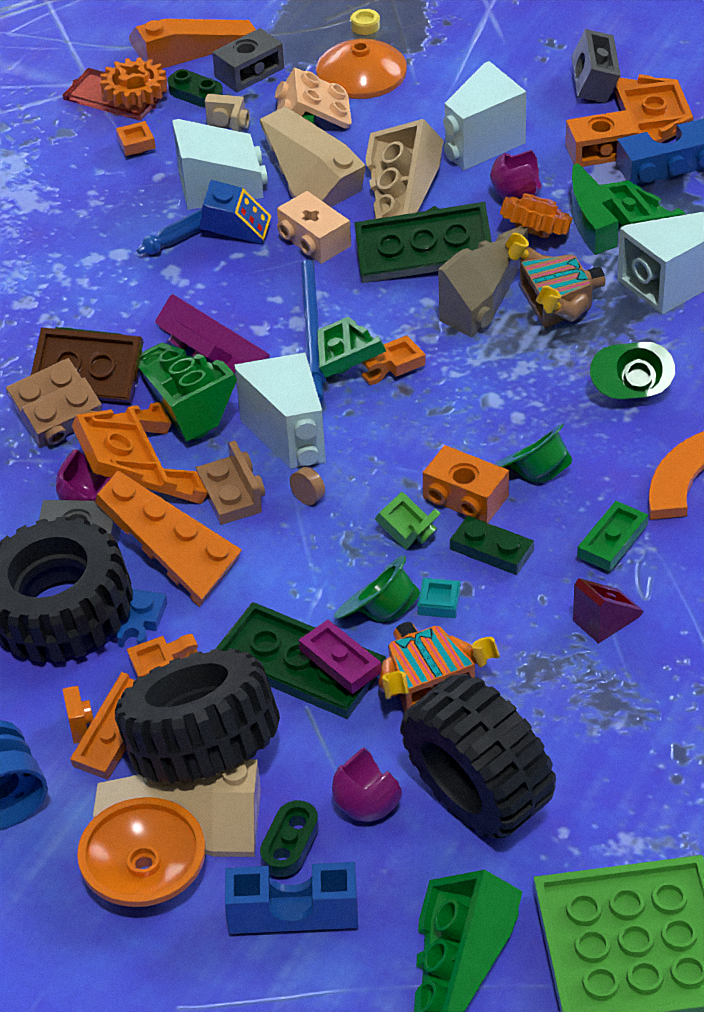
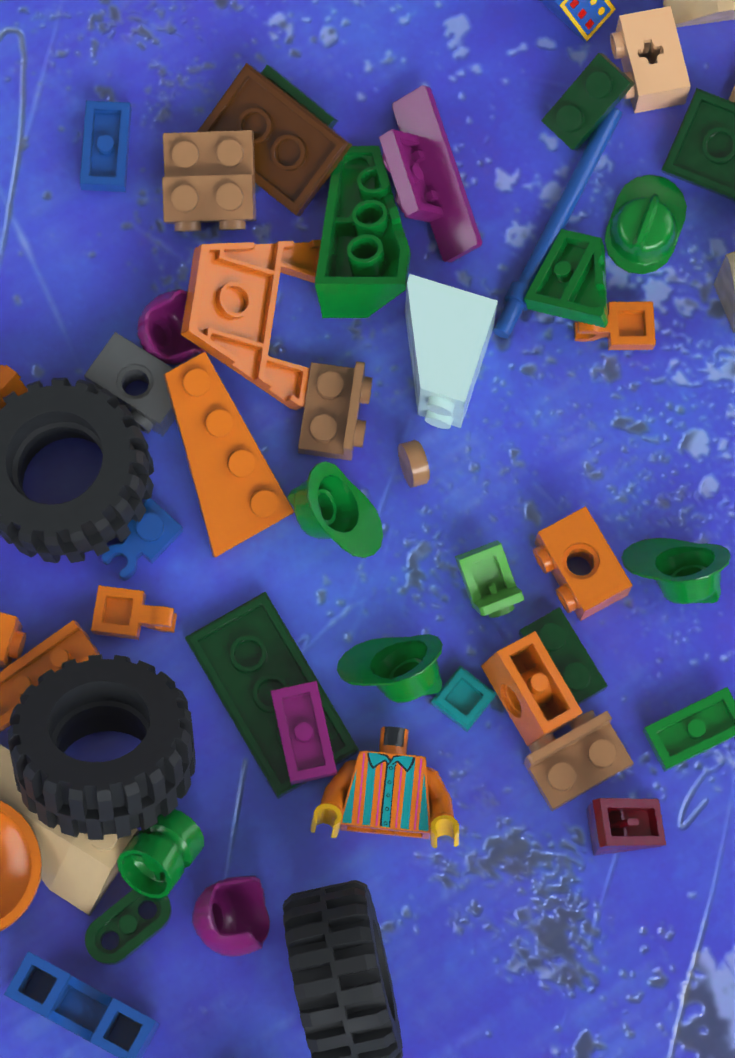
camera: 25 degrees right, 30 degrees up
none -> green wheel [117,809,204,898]
none -> green piece [287,461,383,558]
none -> orange brick [481,631,583,747]
none -> medium nougat bracket [523,710,634,811]
none -> dark green plate [541,53,635,150]
none -> green piece [605,175,687,274]

